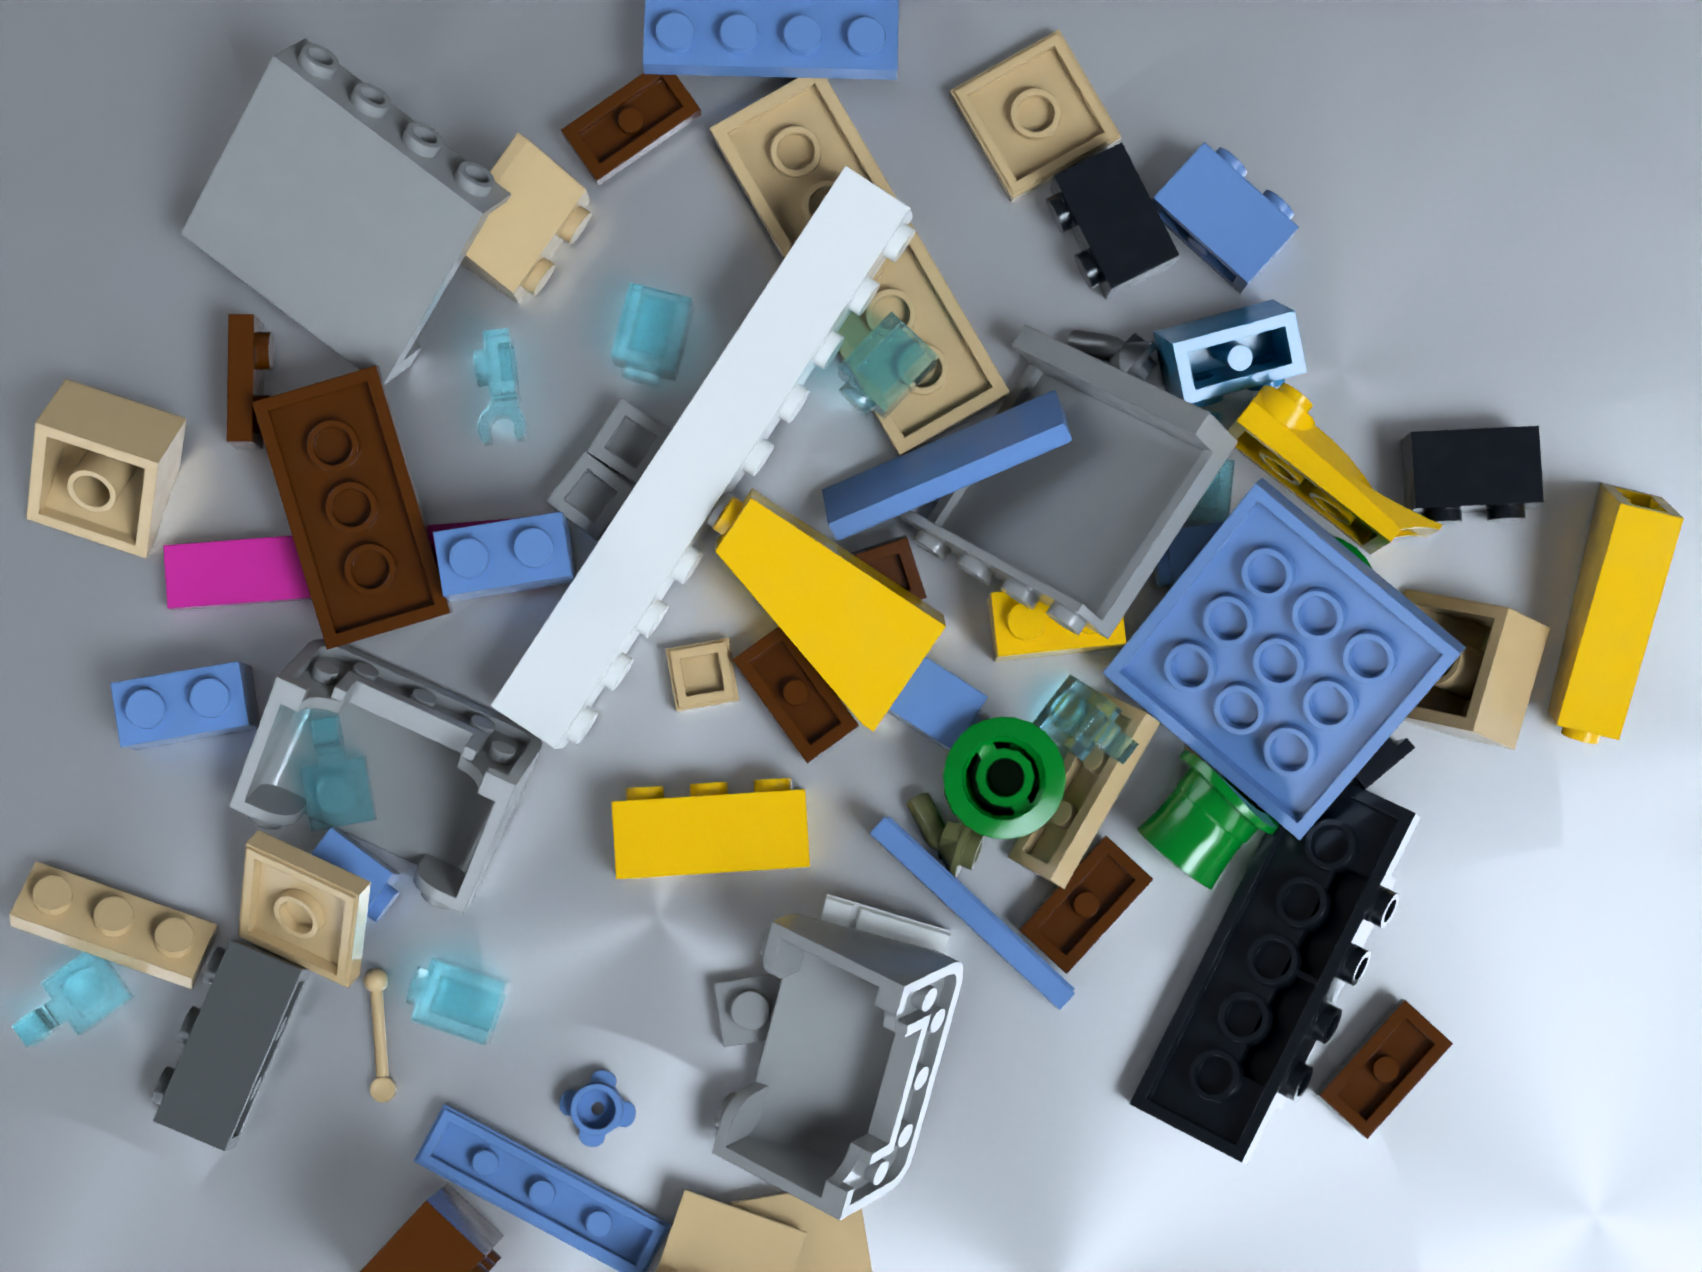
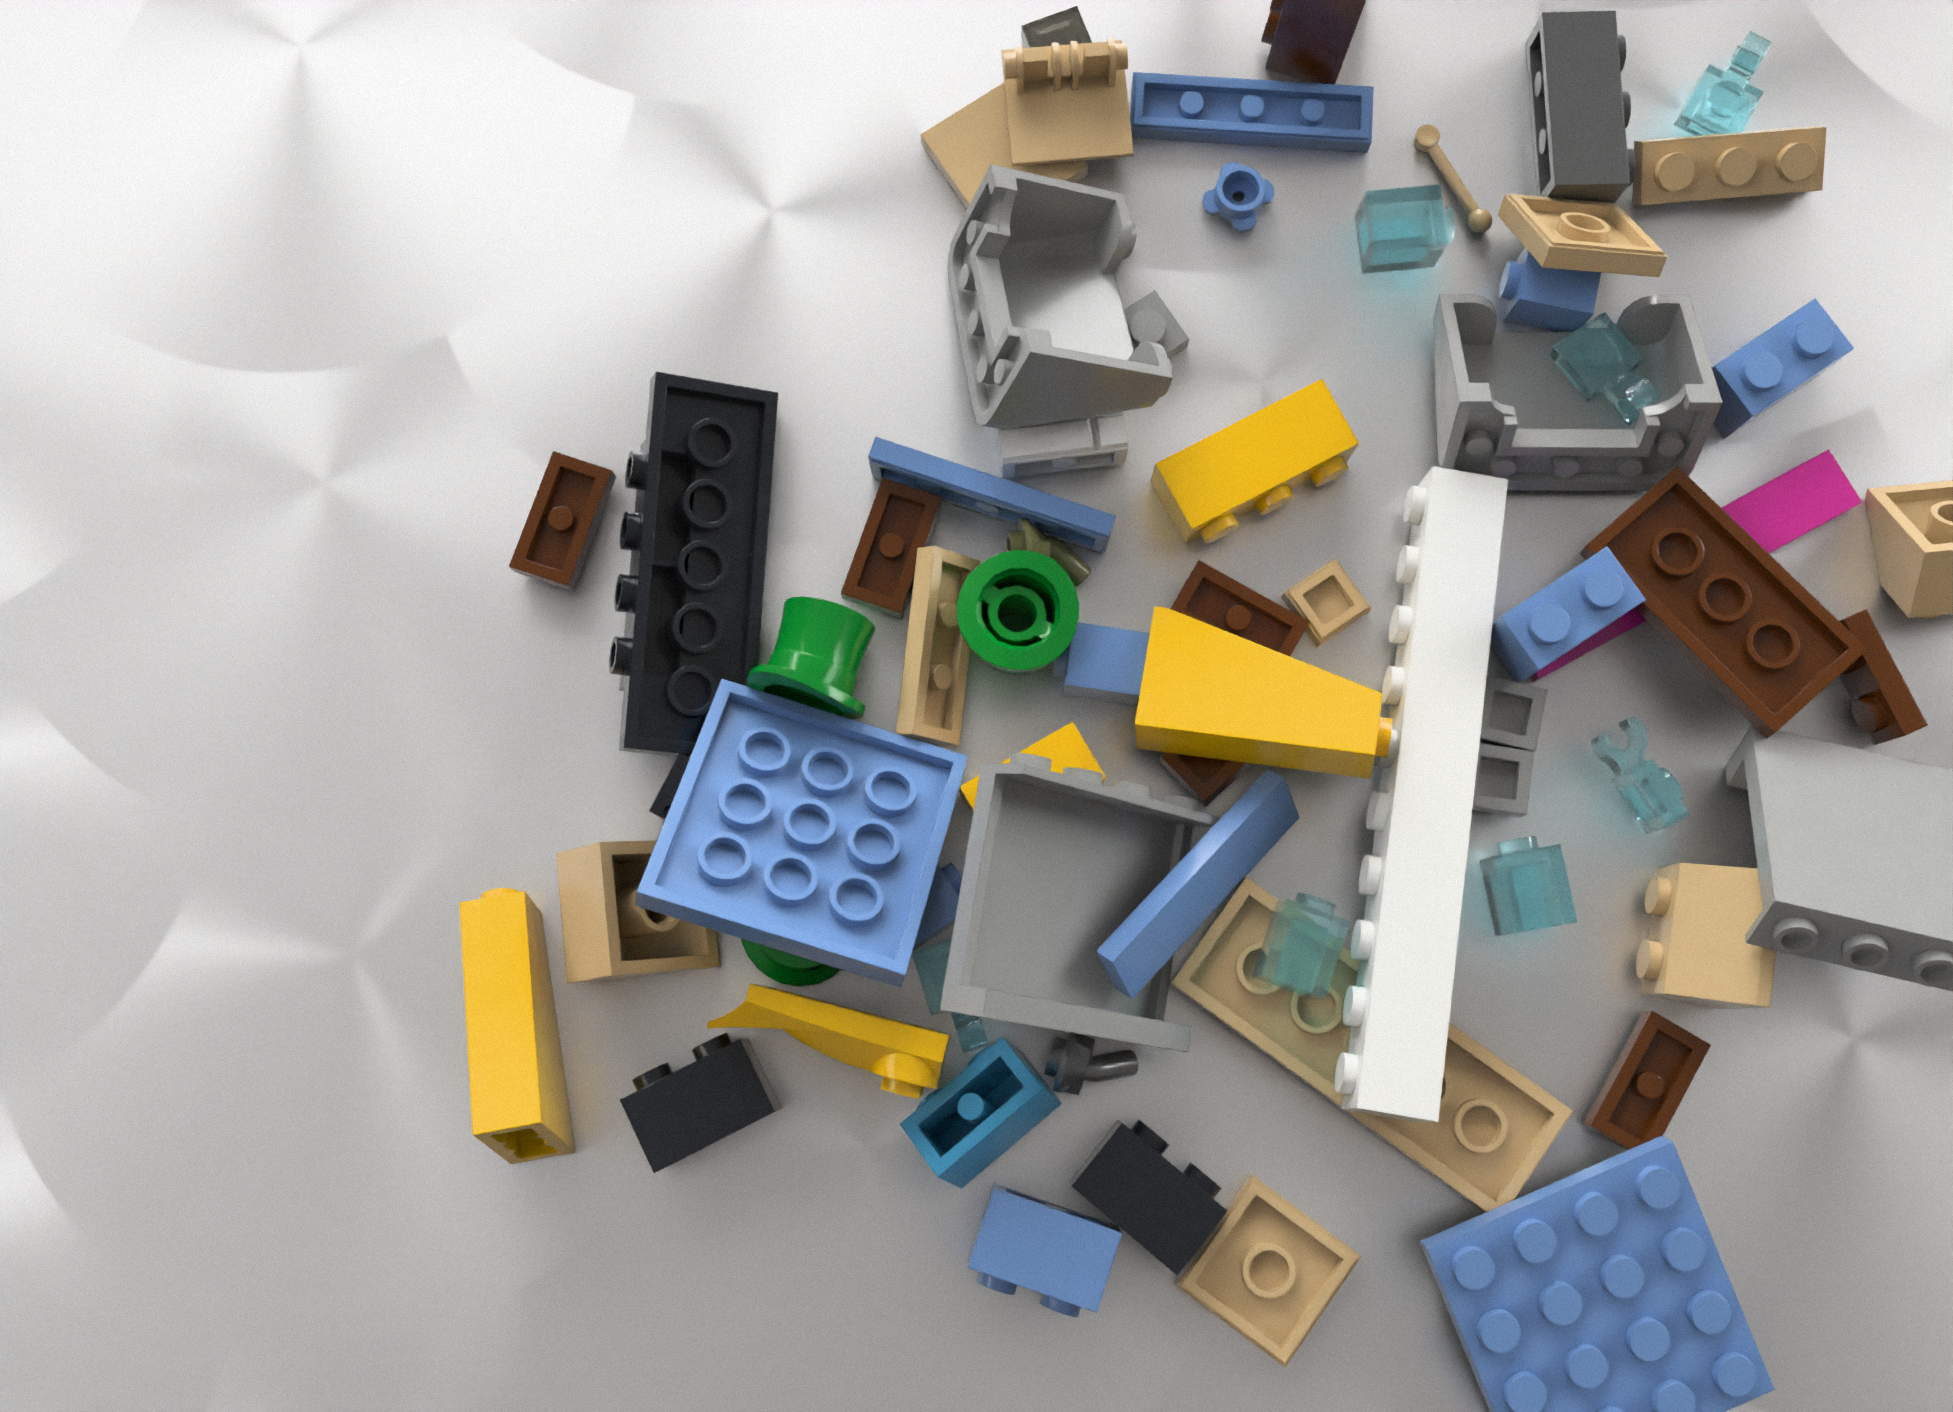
camera: 165 degrees right, 5 degrees down
clear light blue plate [1032,674,1139,765] -> none

